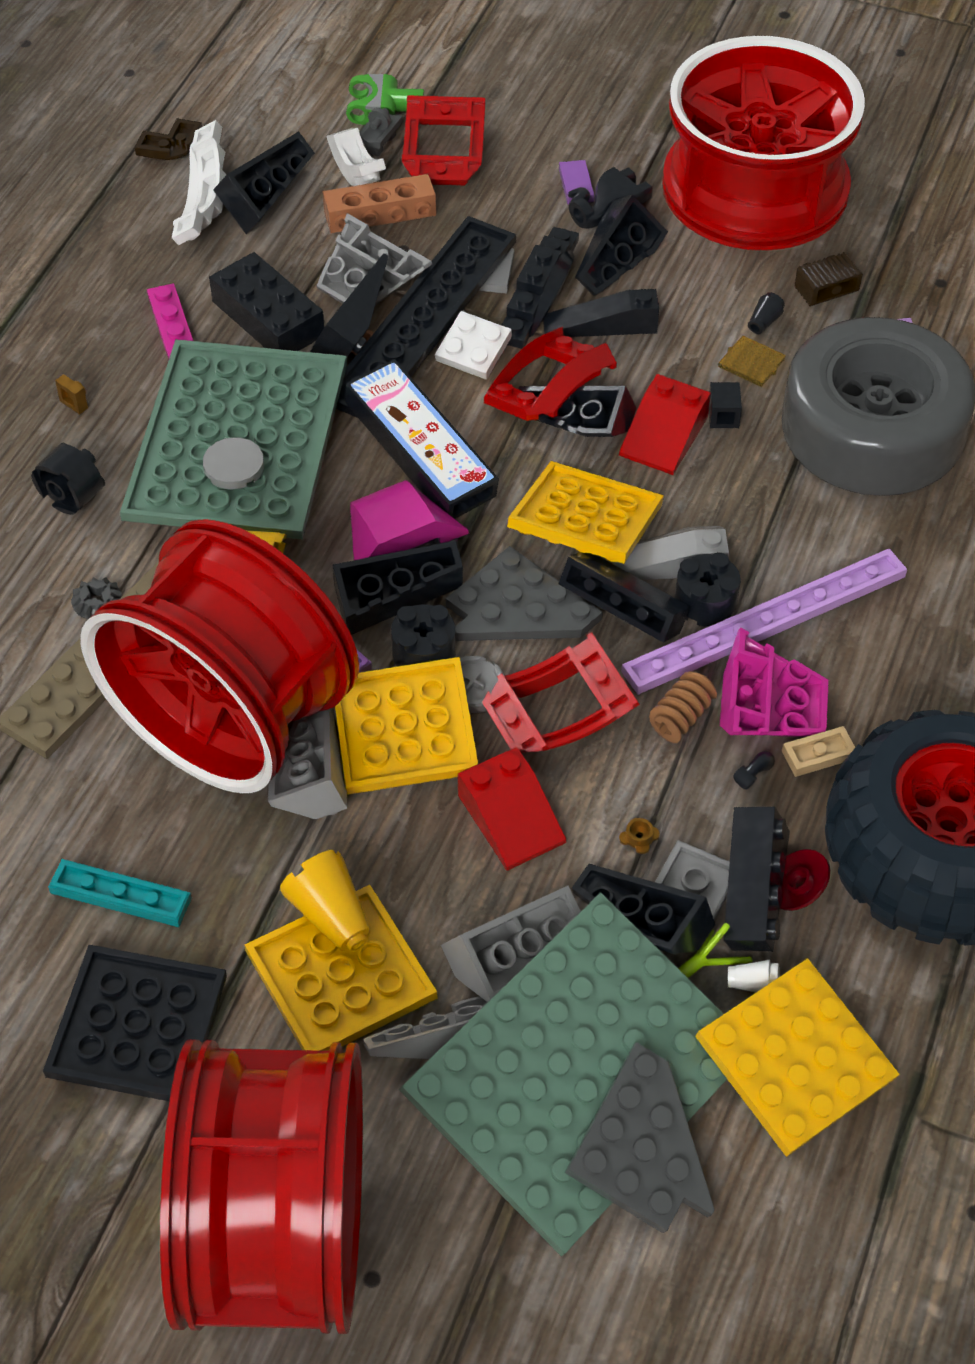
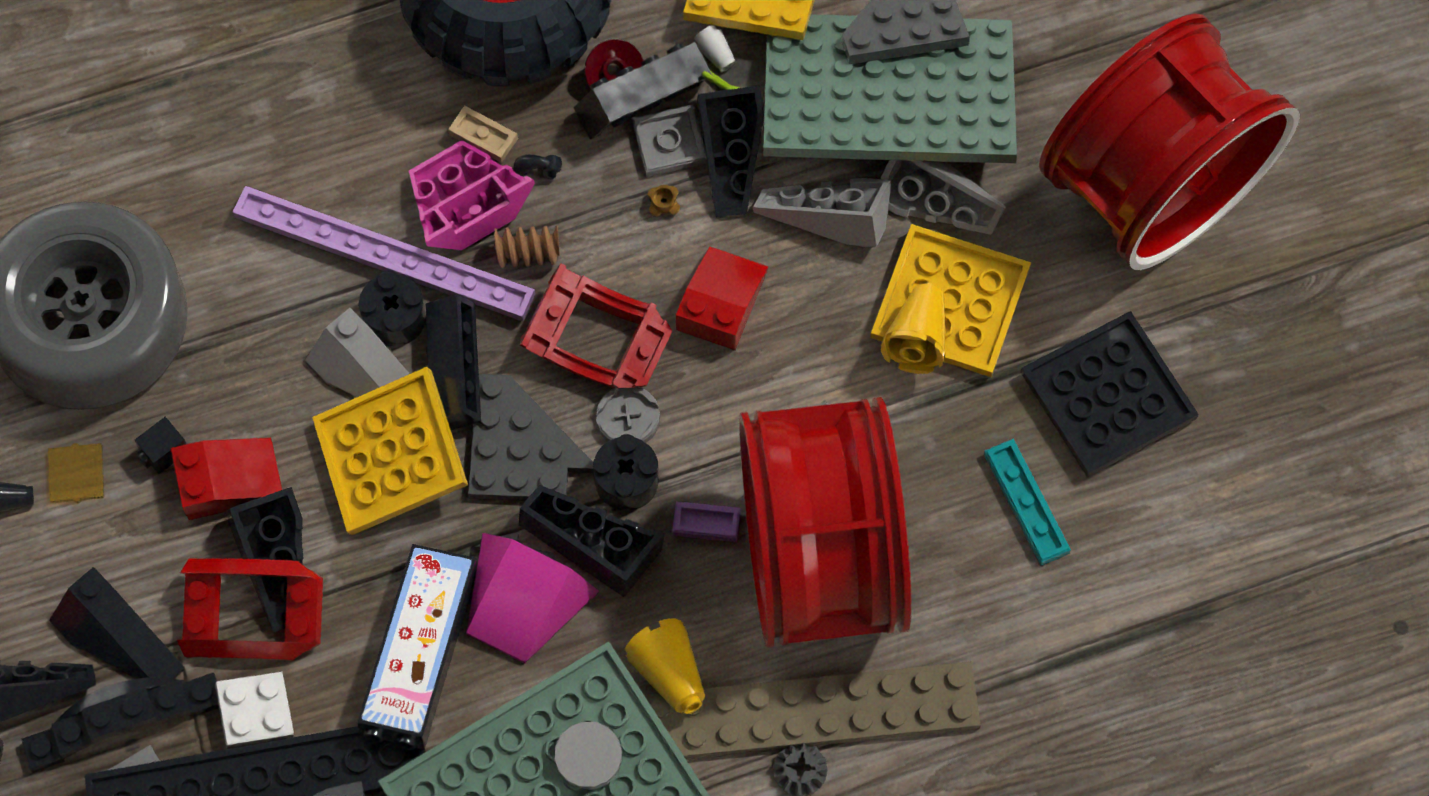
camera: 130 degrees left, 15 degrees up
yellow plate [335,657,478,795] -> none

